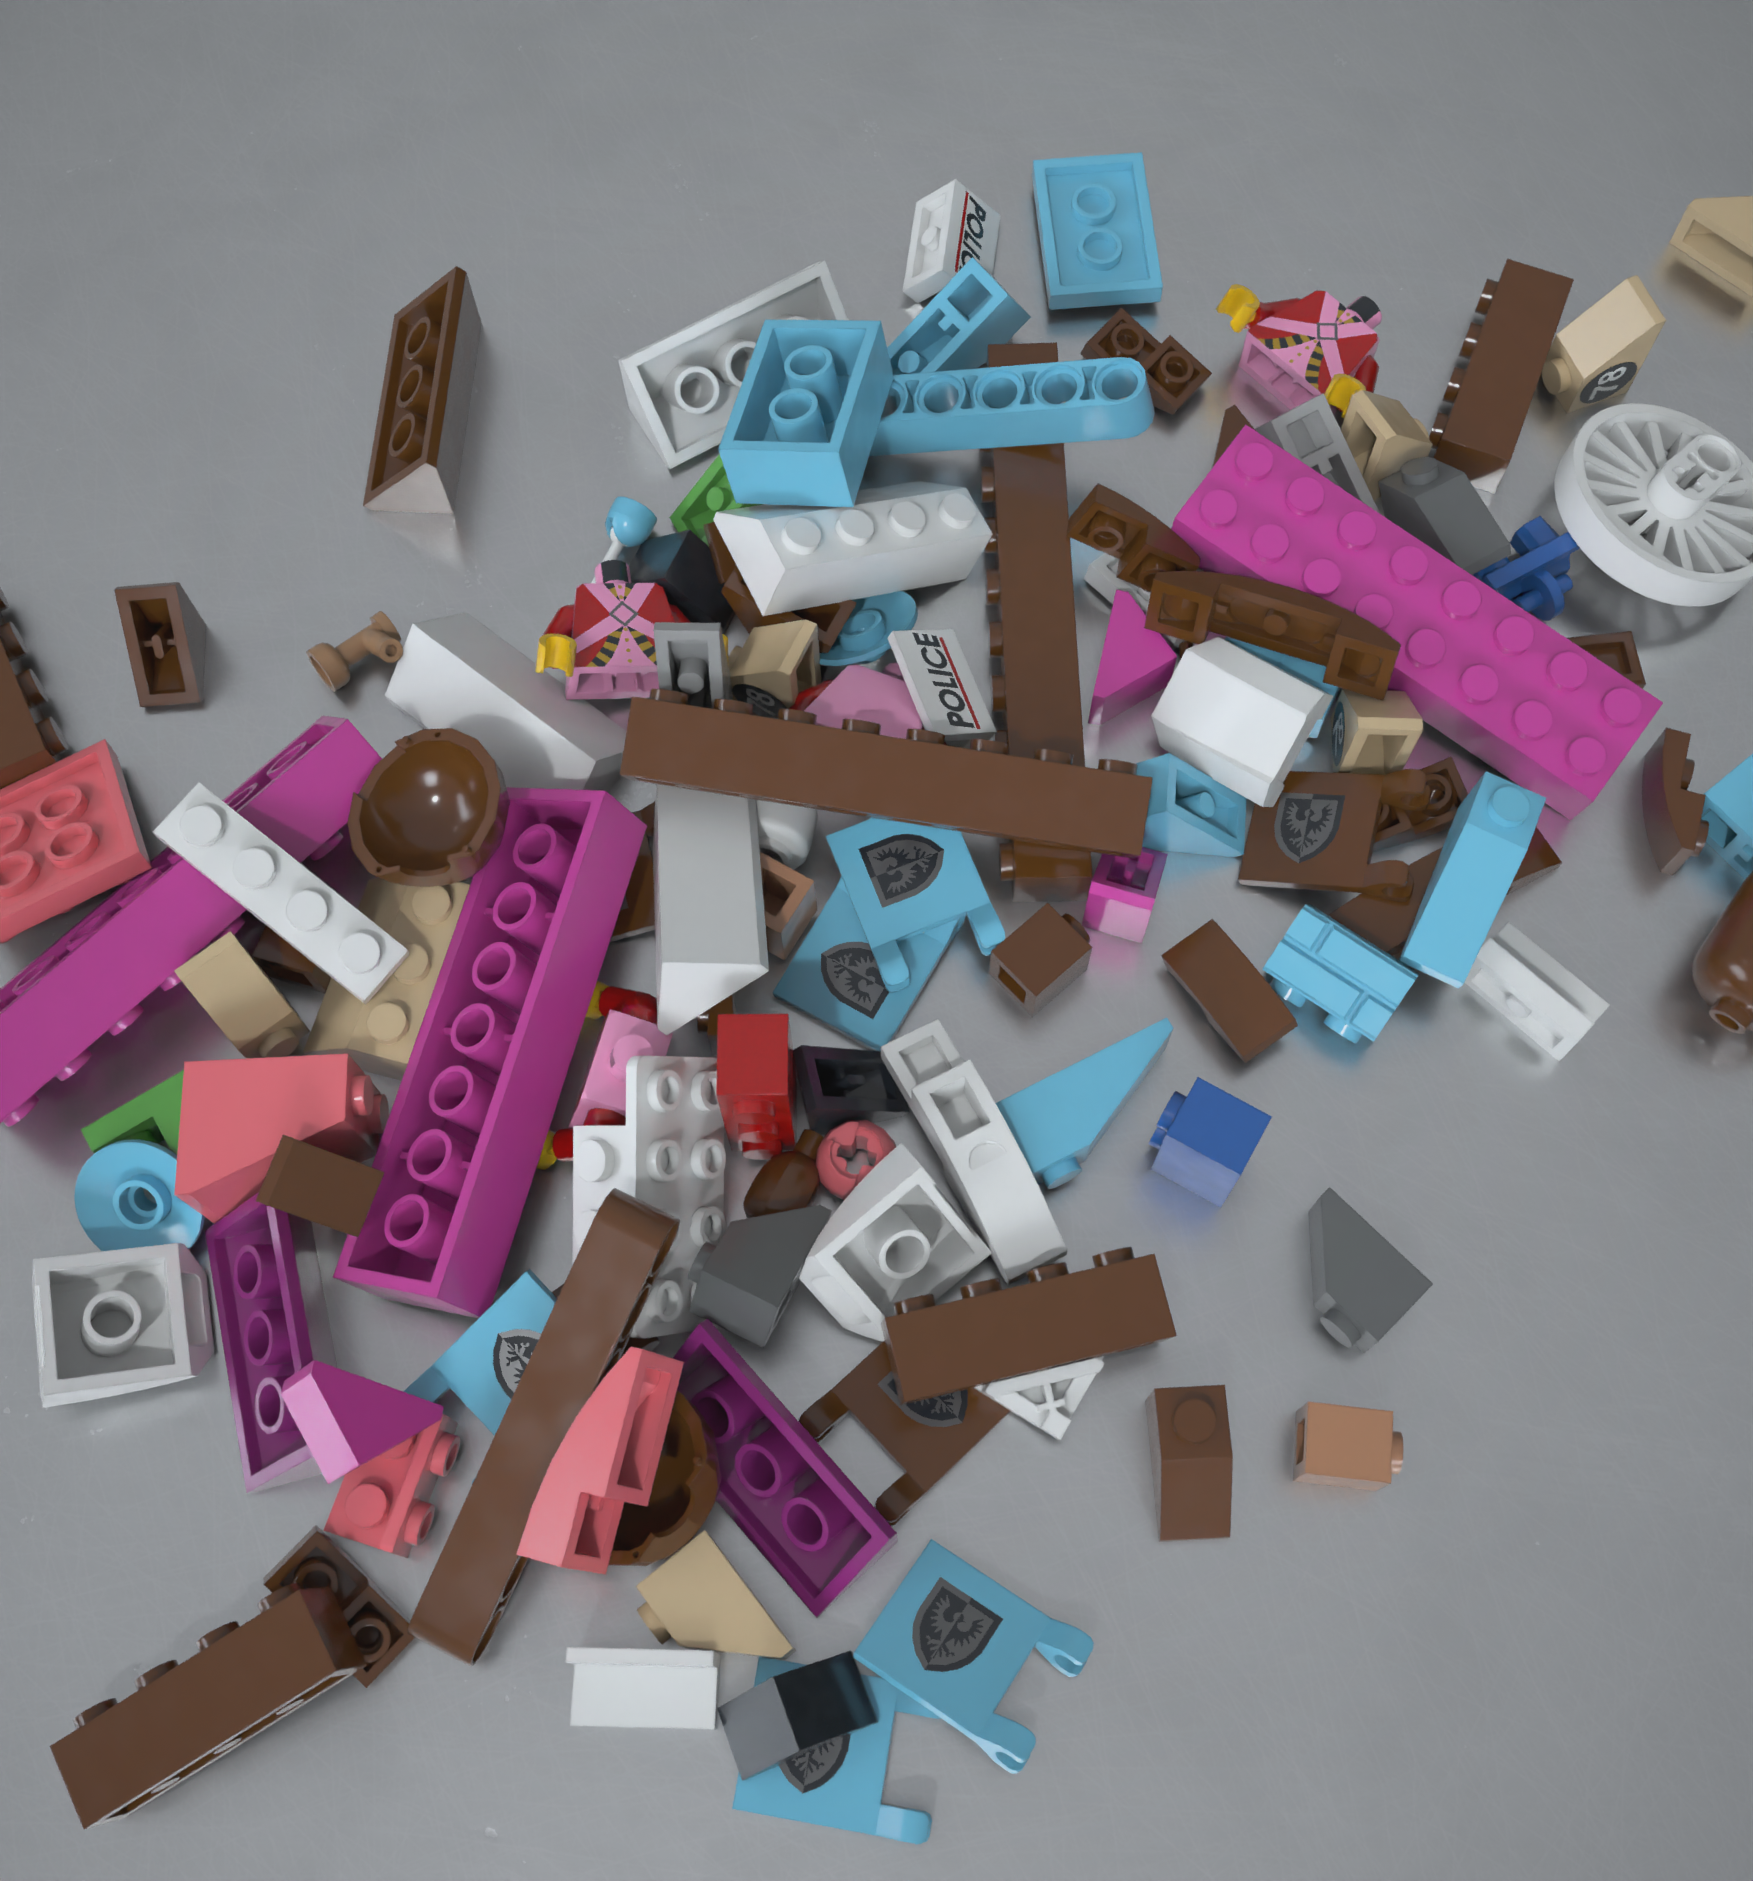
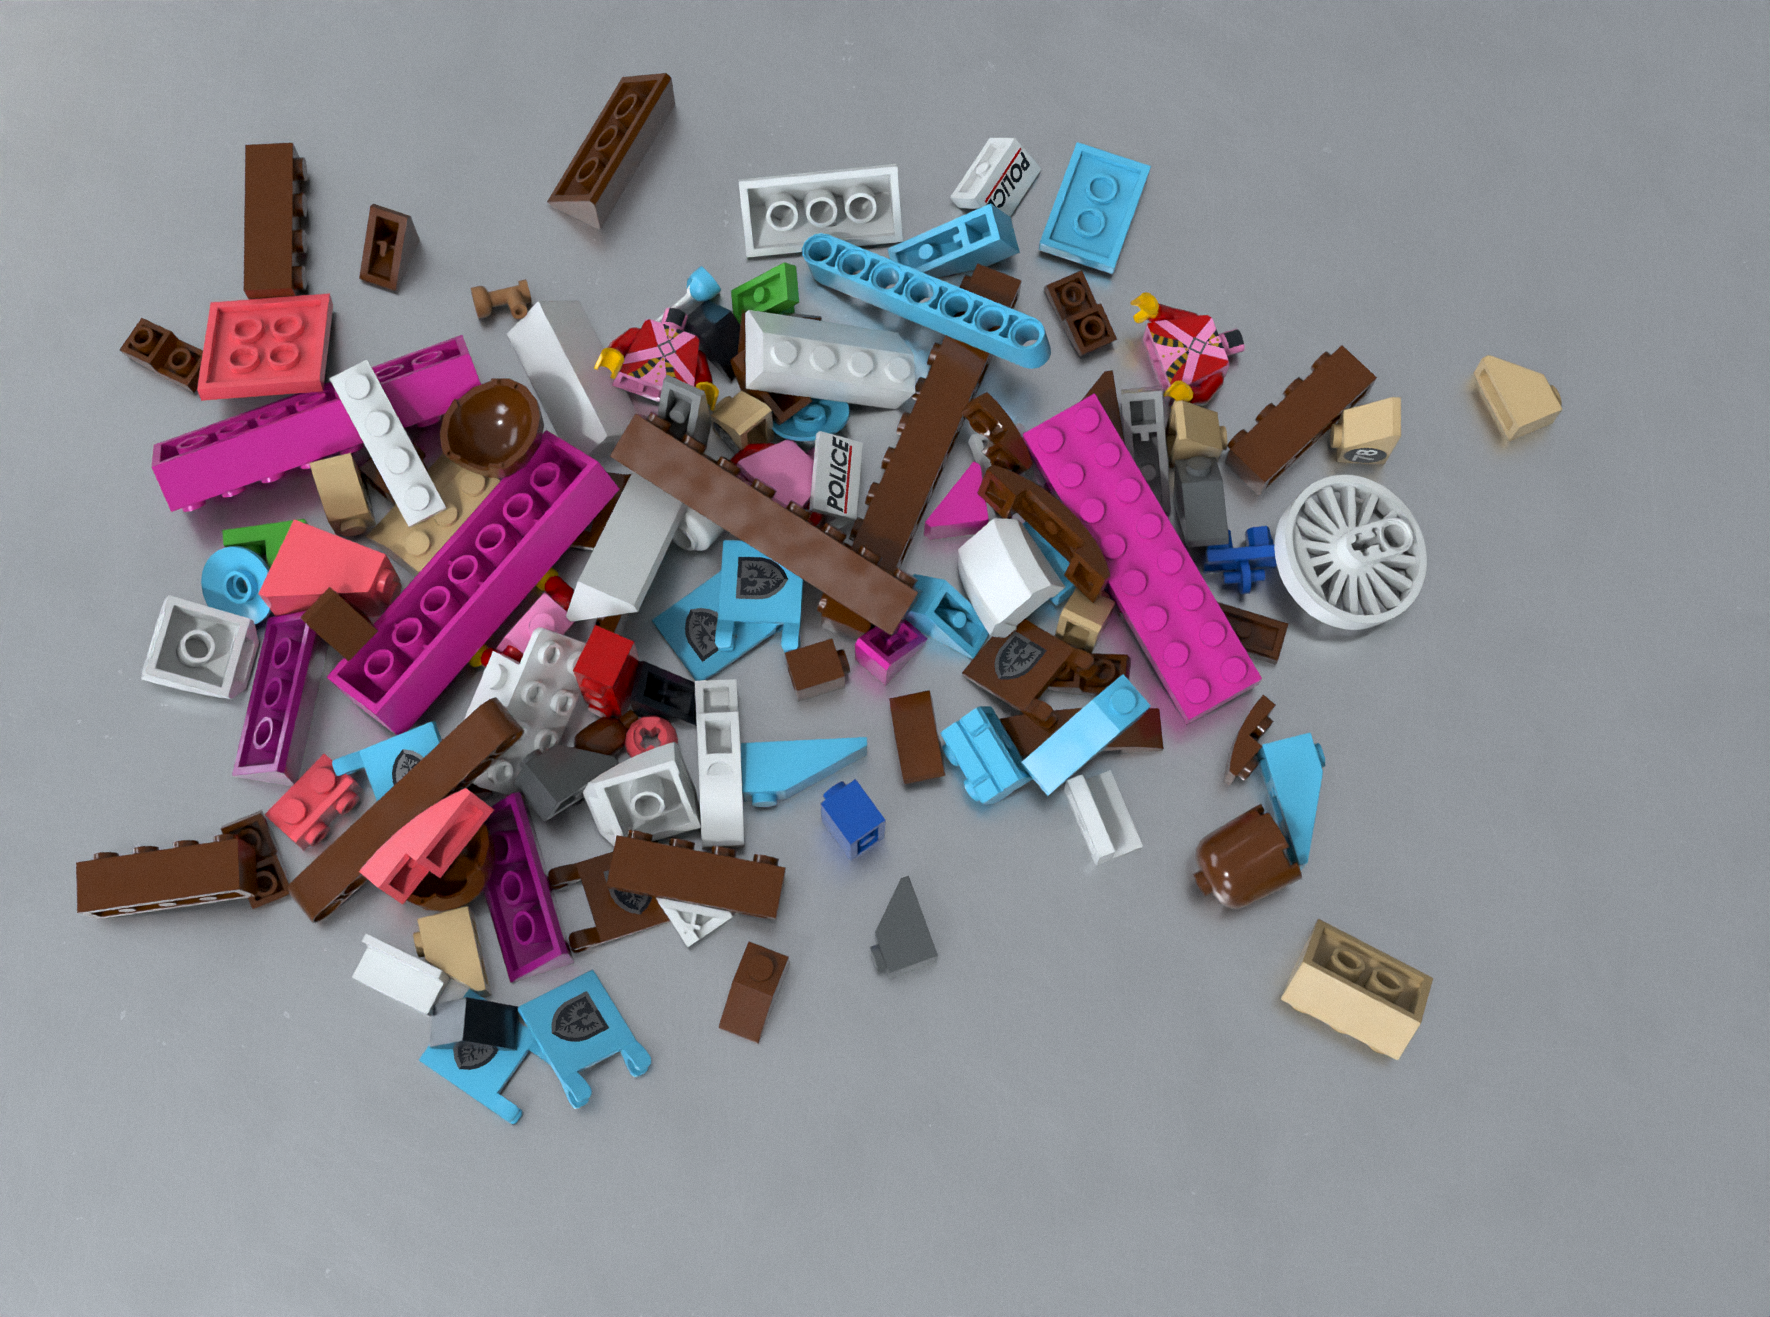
camera: 20 degrees right, 5 degrees up
dark pink slope [281,1360,444,1484] -> none
medium azure brick [718,320,894,507] -> none
nougat brick [760,852,817,960] -> none
nougat brick [1293,1402,1403,1491] -> none

